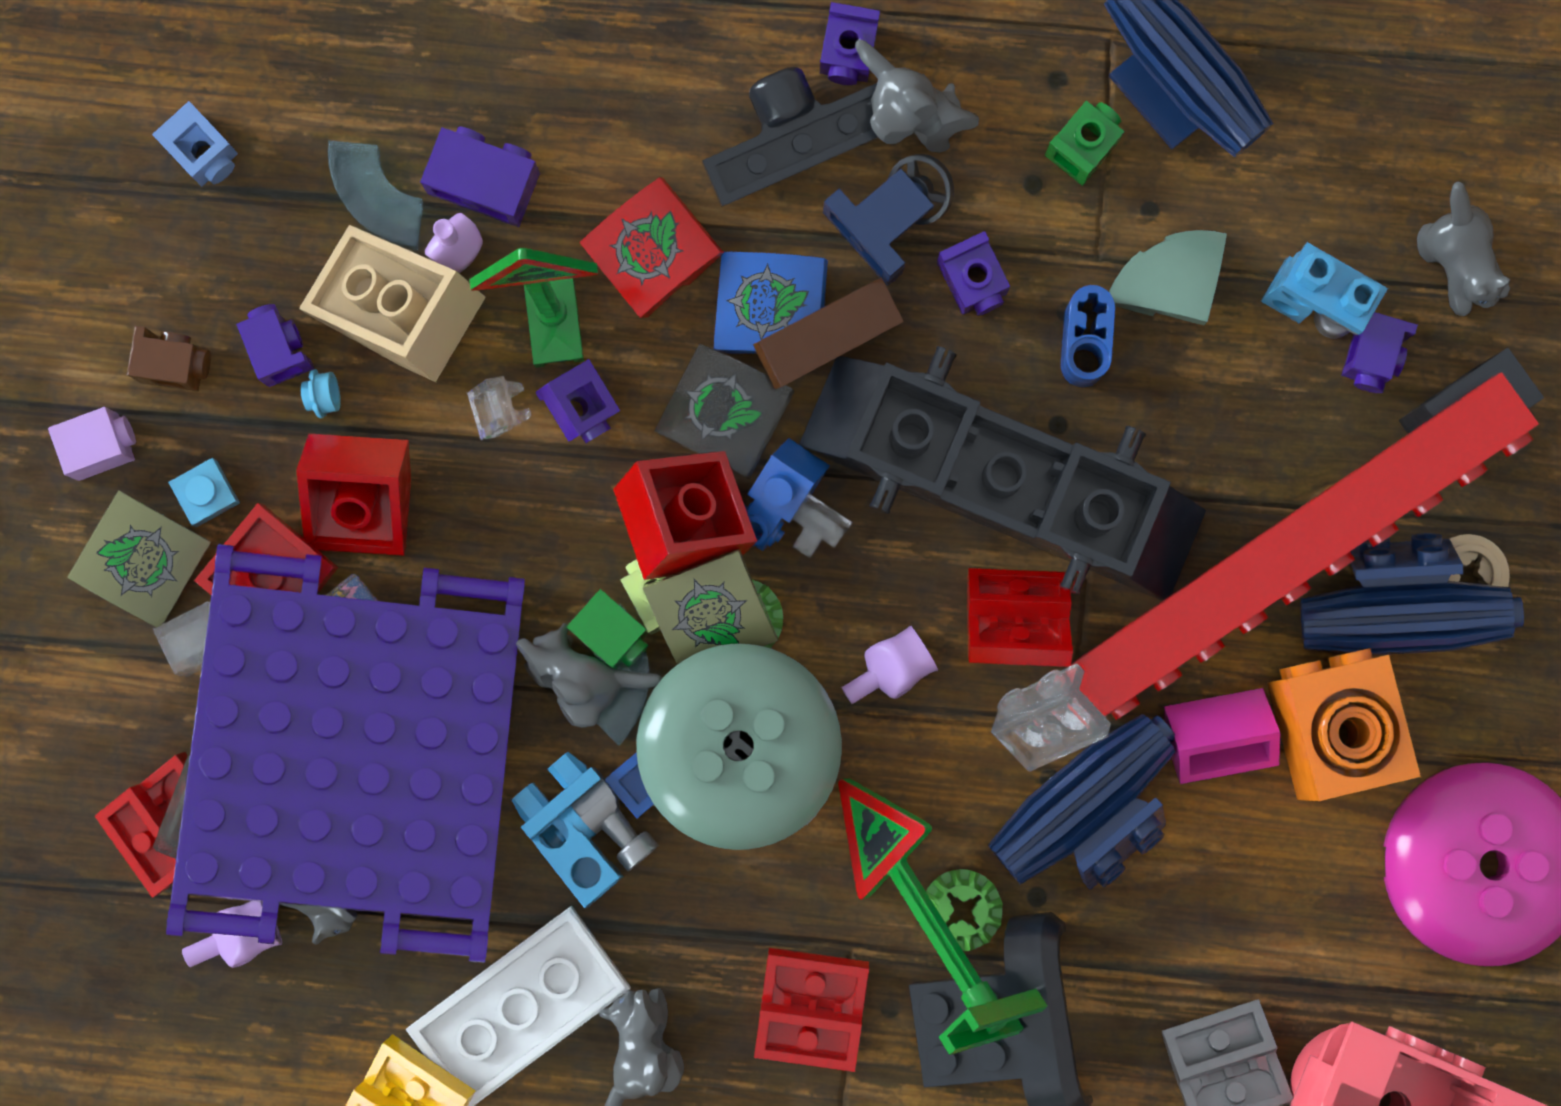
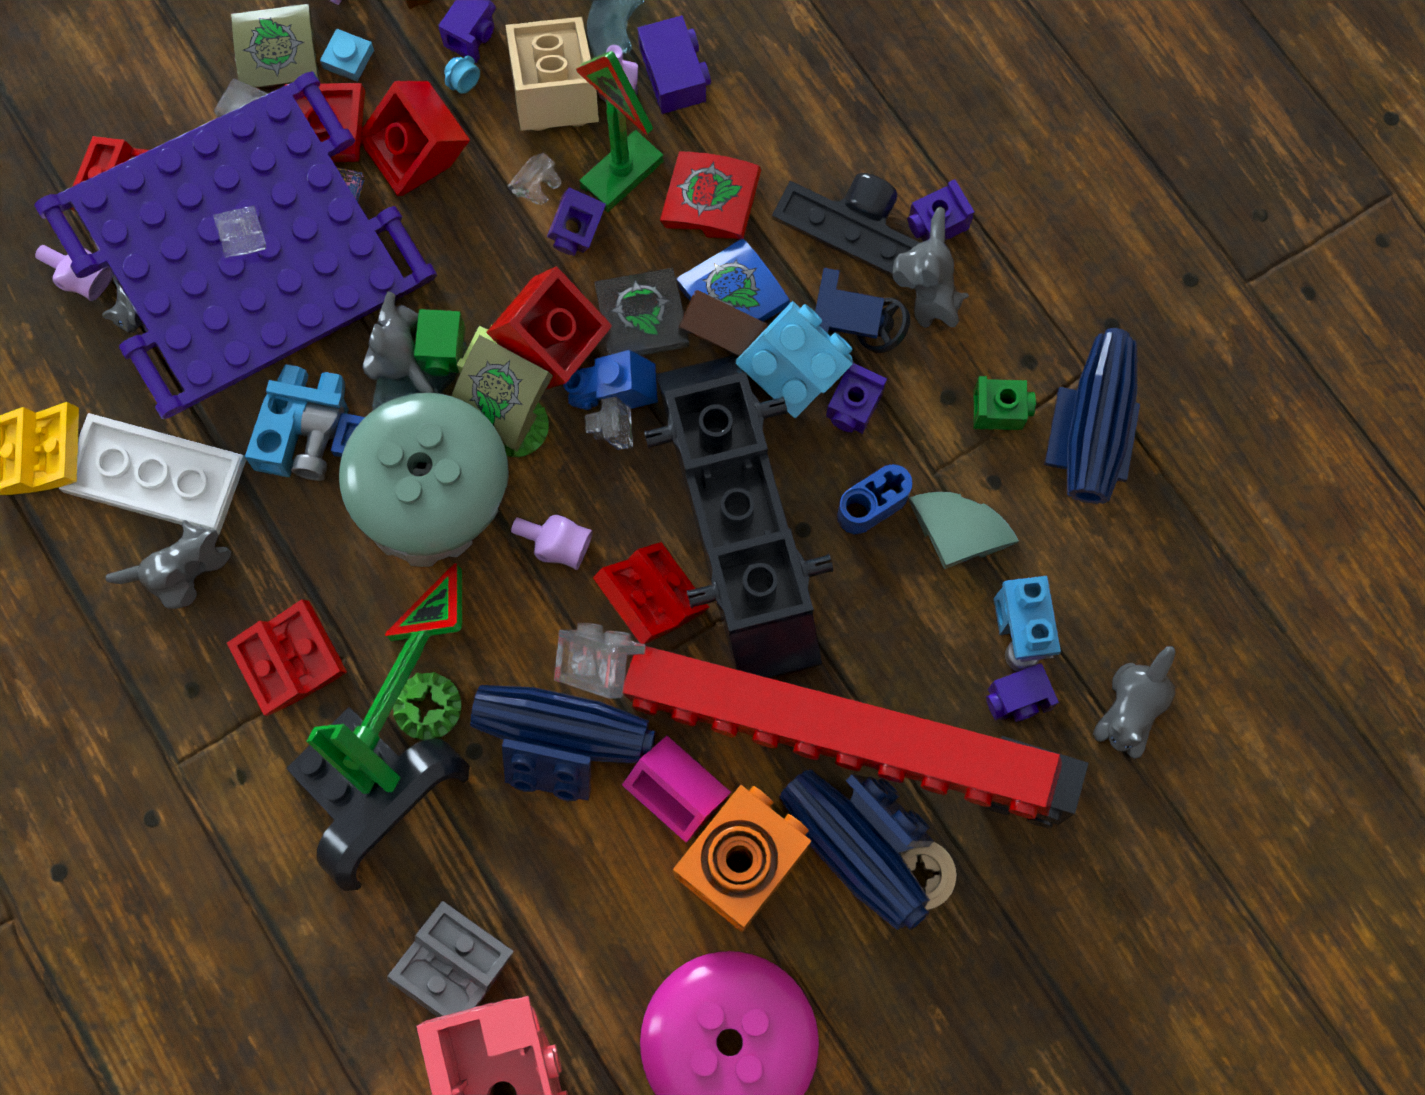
camera: 50 degrees right, 10 degrees down
none -> clear tile [213,206,266,259]
none -> medium azure plate [736,301,853,418]

